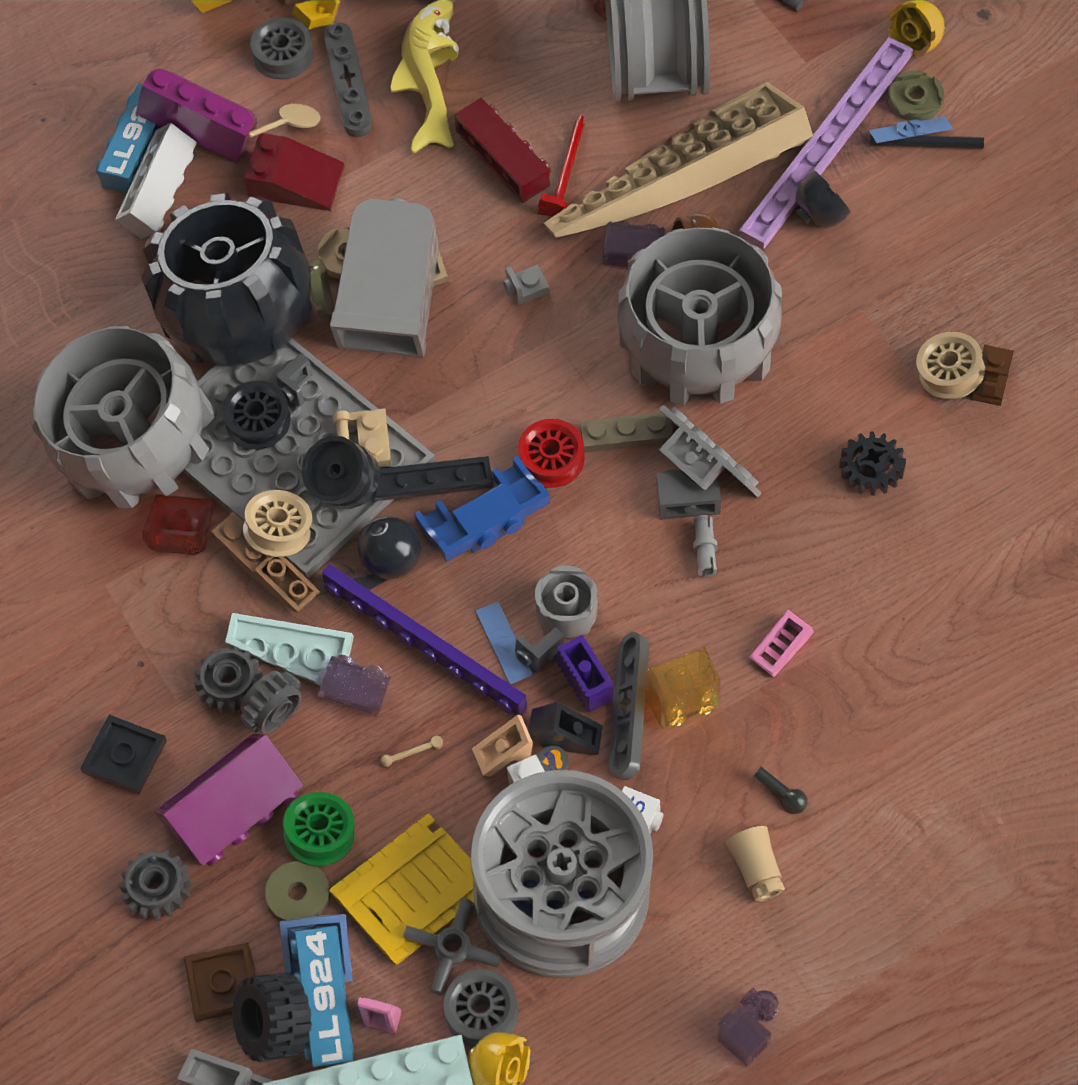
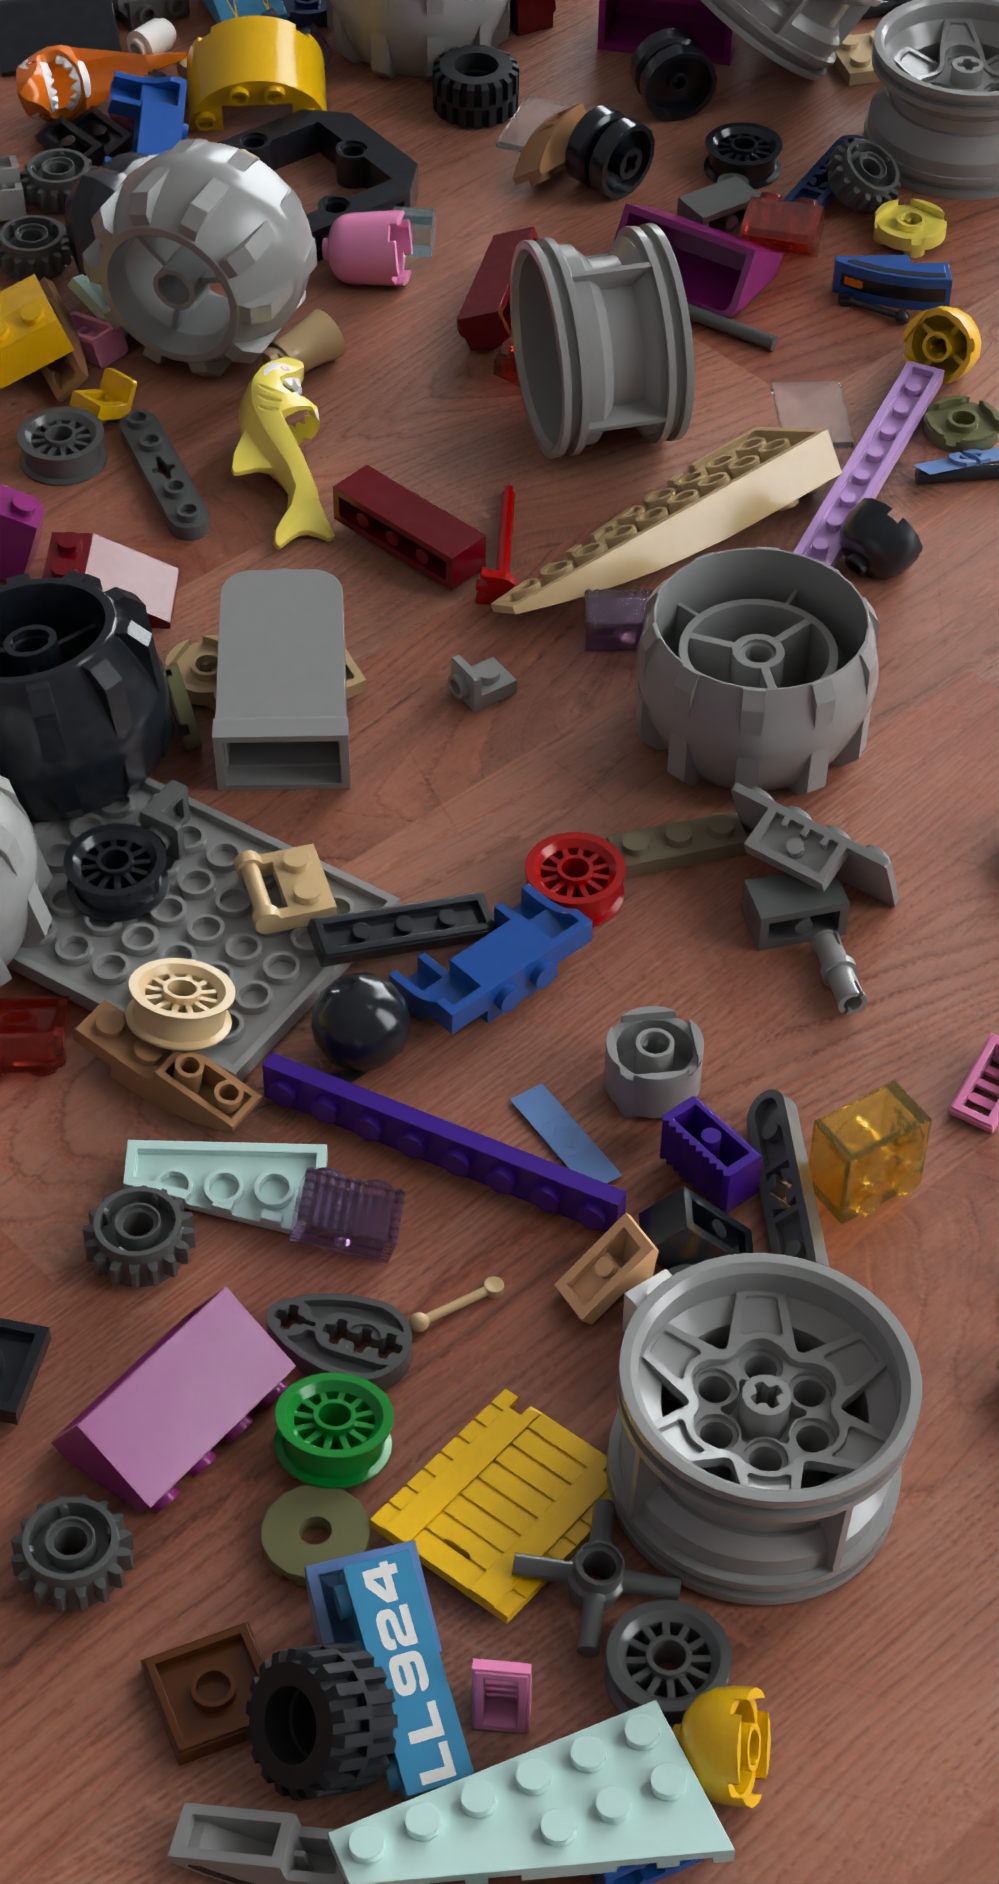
camera: 15 degrees left, 15 degrees down
dark grey gear [240,671,302,733] -> none
tan piece [248,104,321,137] -> none
black wheel [301,436,380,509] -> none
dark grey bracket [515,627,565,673] -> none
none -> dark grey piece [266,1293,413,1391]
none -> clear piece [771,380,855,449]

